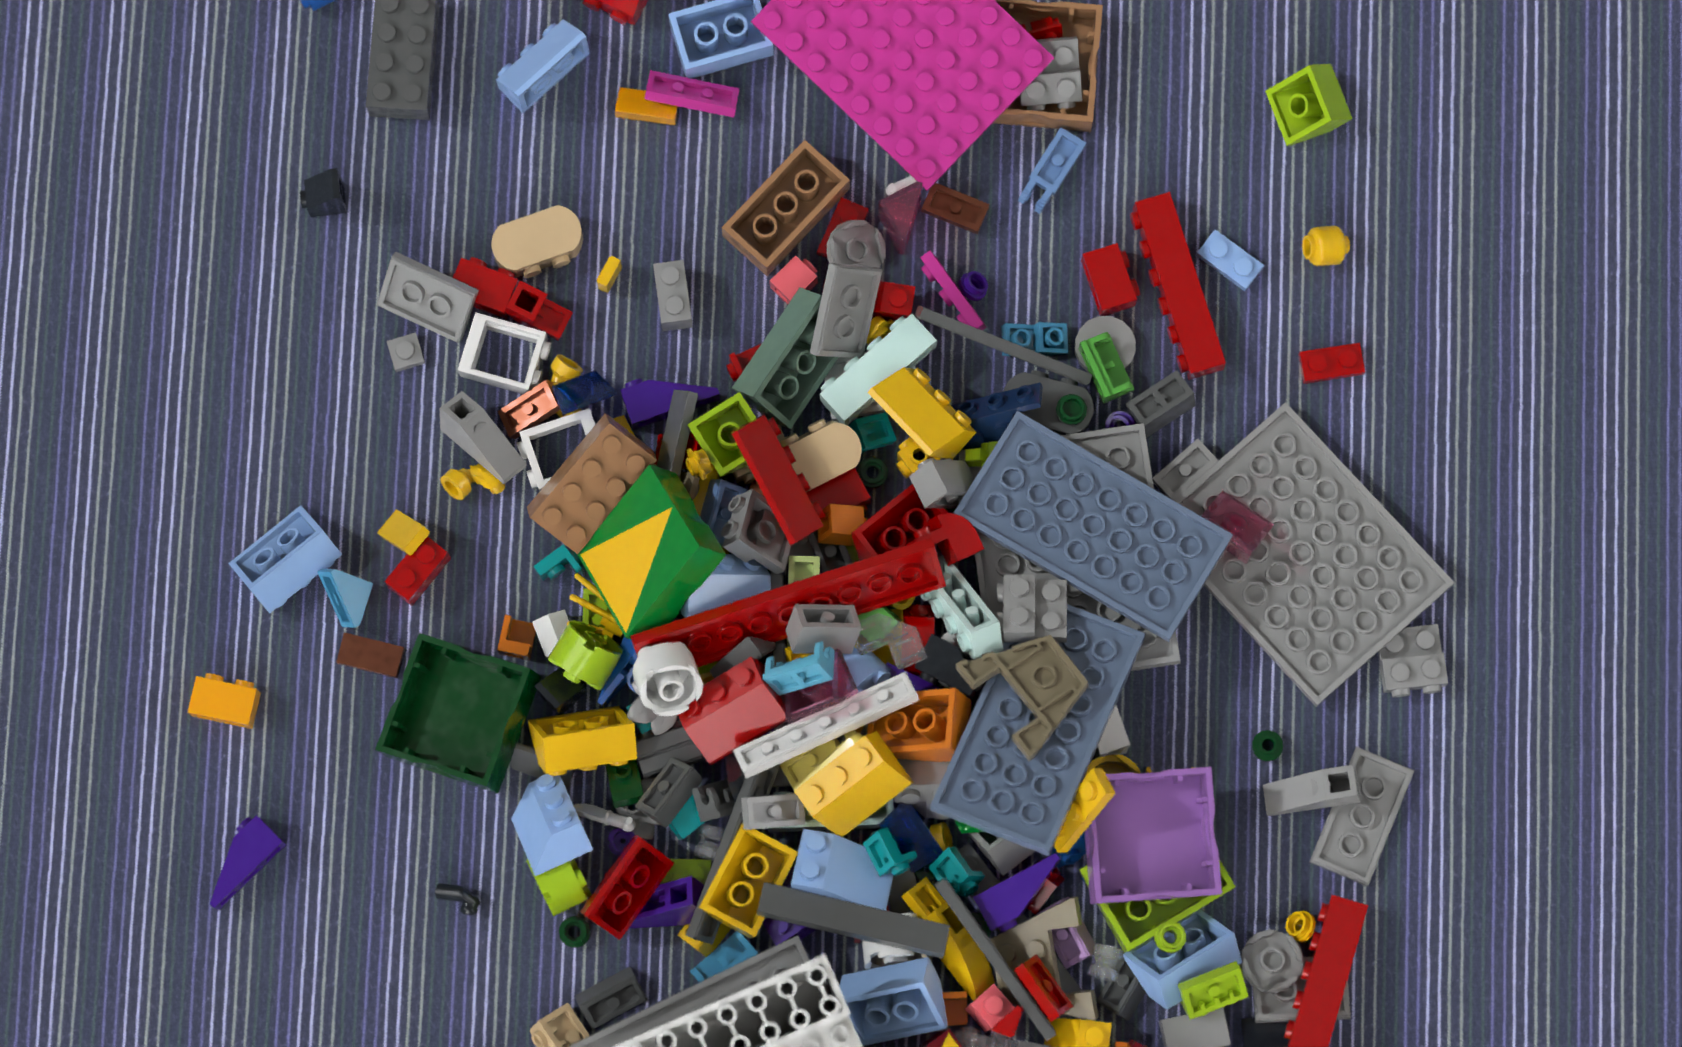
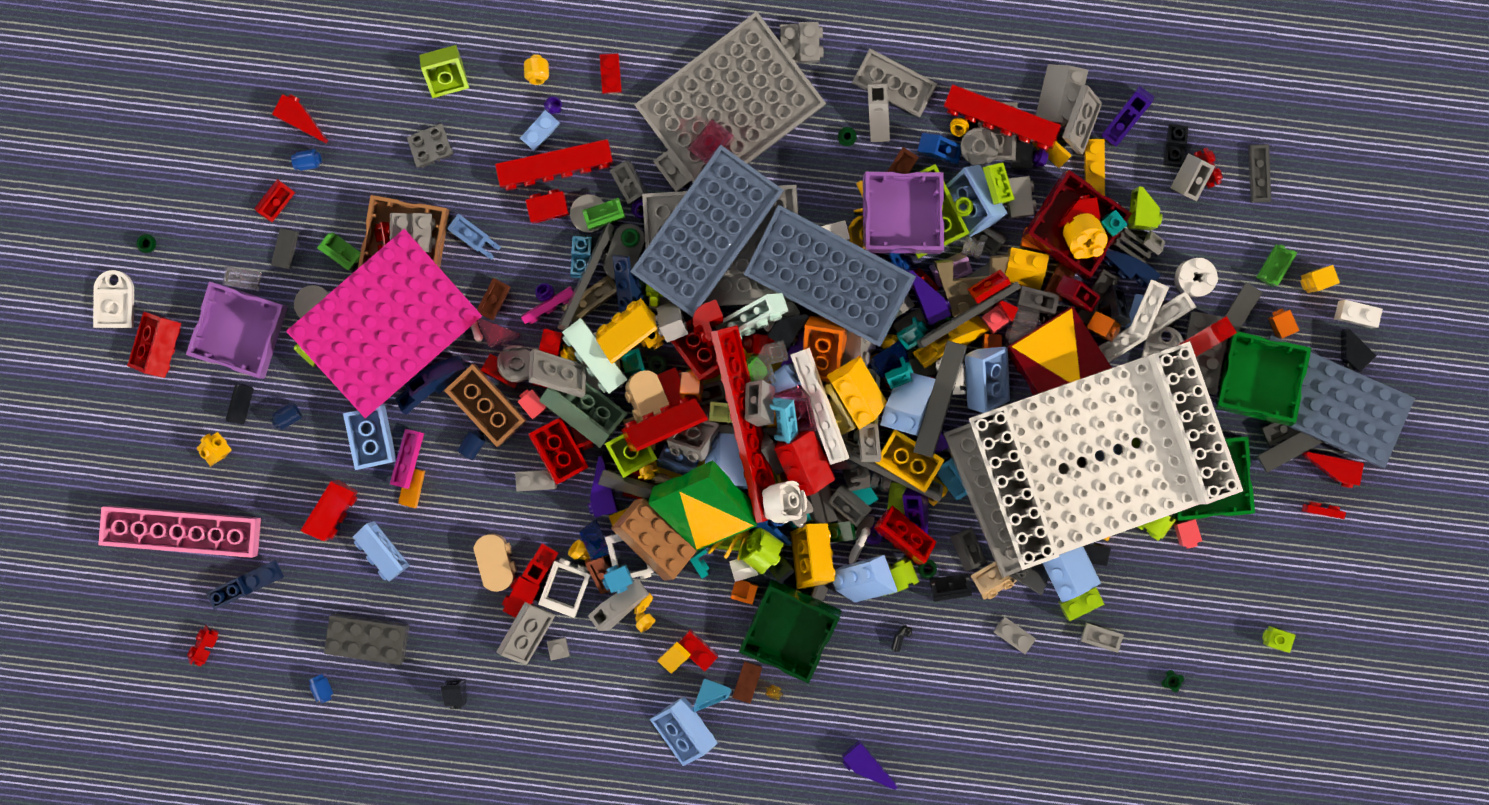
camera: 85 degrees left, 10 degrees up
light orange brick [187,673,261,729] -> none
yellow tile [596,255,622,294] -> none
dark tan wing [956,635,1088,761] -> none
light grey plate [997,575,1067,642] -> none
yellow plate [1054,768,1116,853] -> none
none -> dark blue slope [395,355,467,415]
none -> dark grey hinge [407,123,454,168]
none -> dark blue brick [457,430,486,461]
none -> red slope [528,417,589,485]
none -> dark purple plate [544,96,562,114]
none -> dark tan hinge [562,275,617,323]
none -> dark azure brick [602,564,634,594]
none -> clear yellow plate [765,685,784,700]
none -> copper plate [887,147,919,174]
none -> blue slope [917,133,961,164]
none -> black hinge [930,573,973,602]

